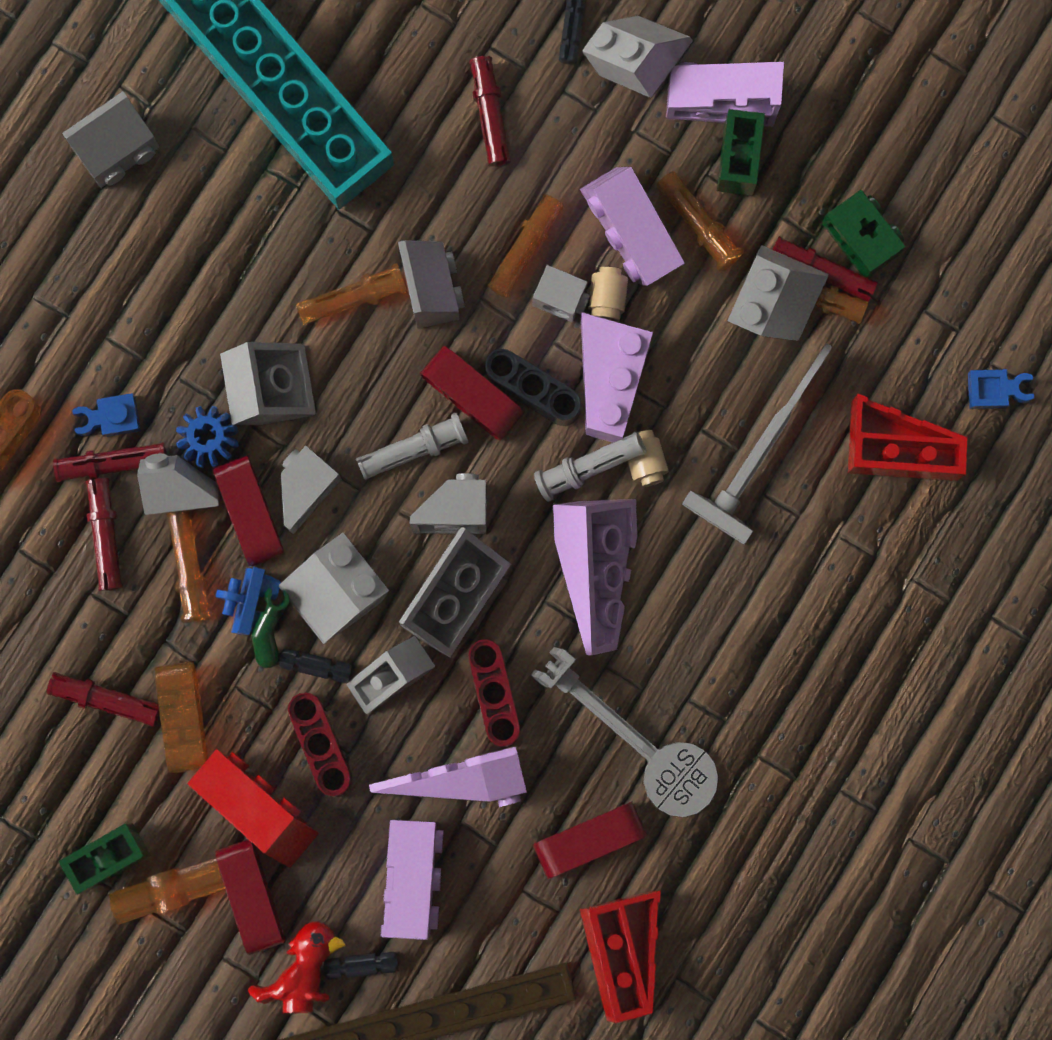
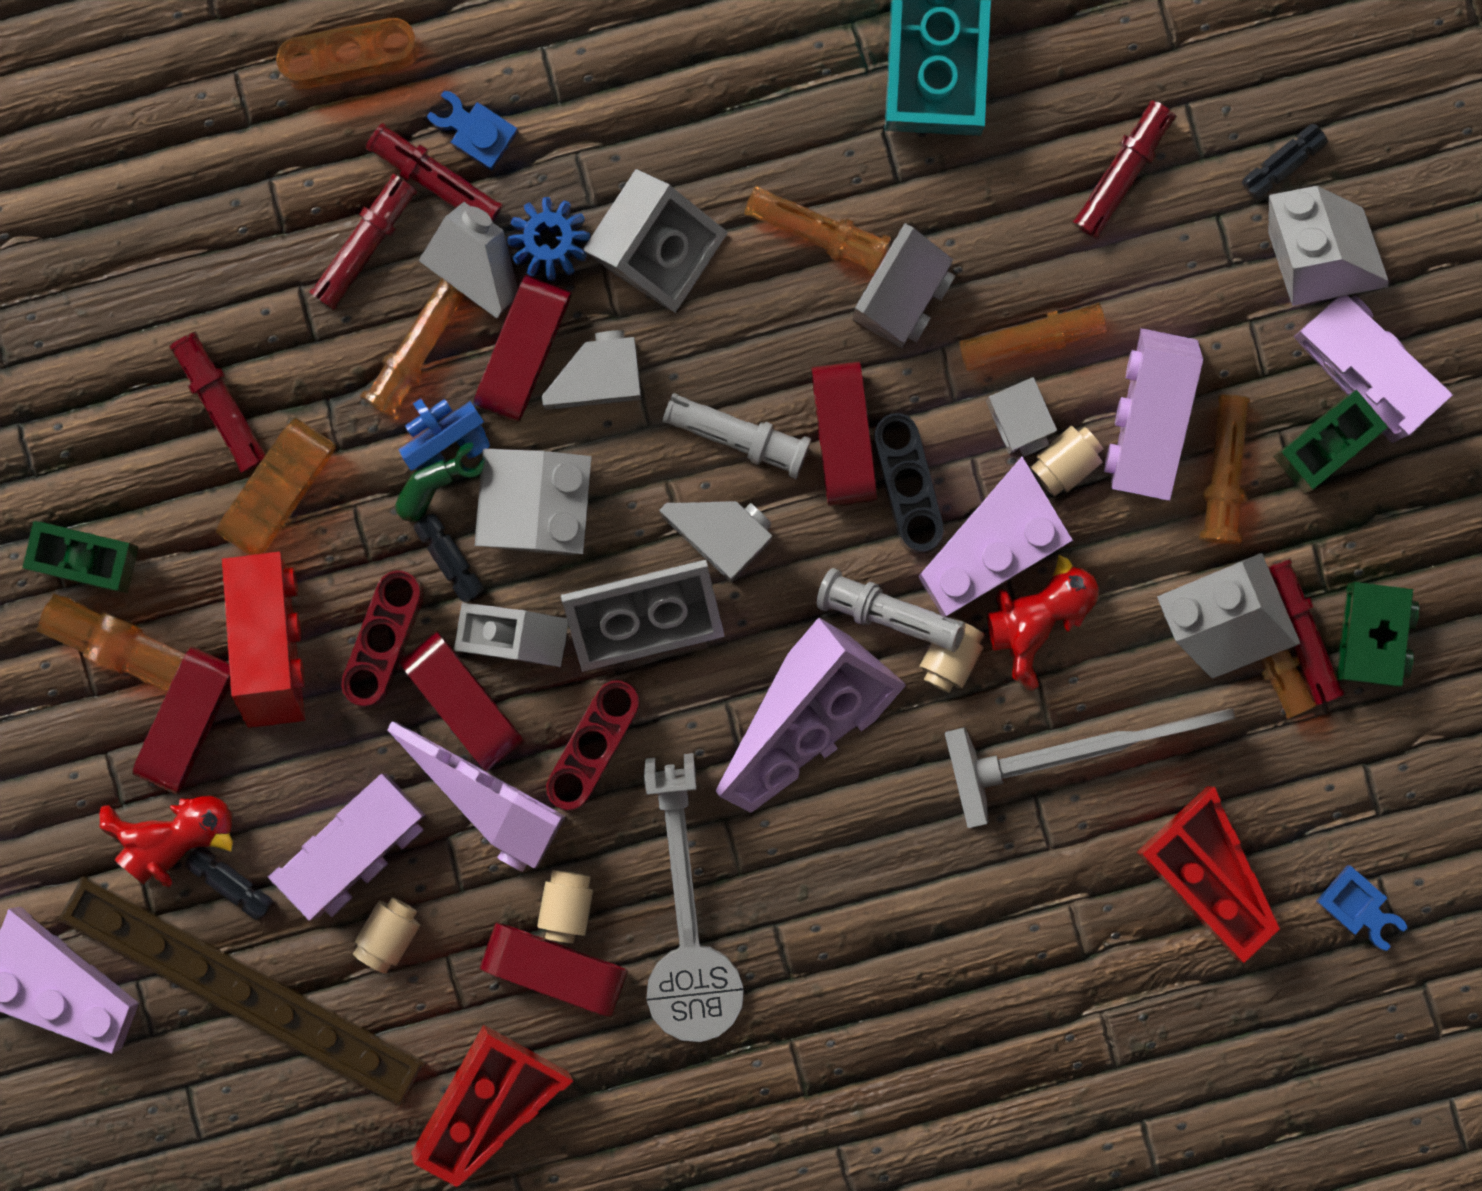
camera: 45 degrees right, 5 degrees up
none -> tan brick [353,897,421,974]
none -> dark red beam [399,631,525,772]
none -> tan brick [537,870,593,943]
none -> red animal [987,555,1099,691]

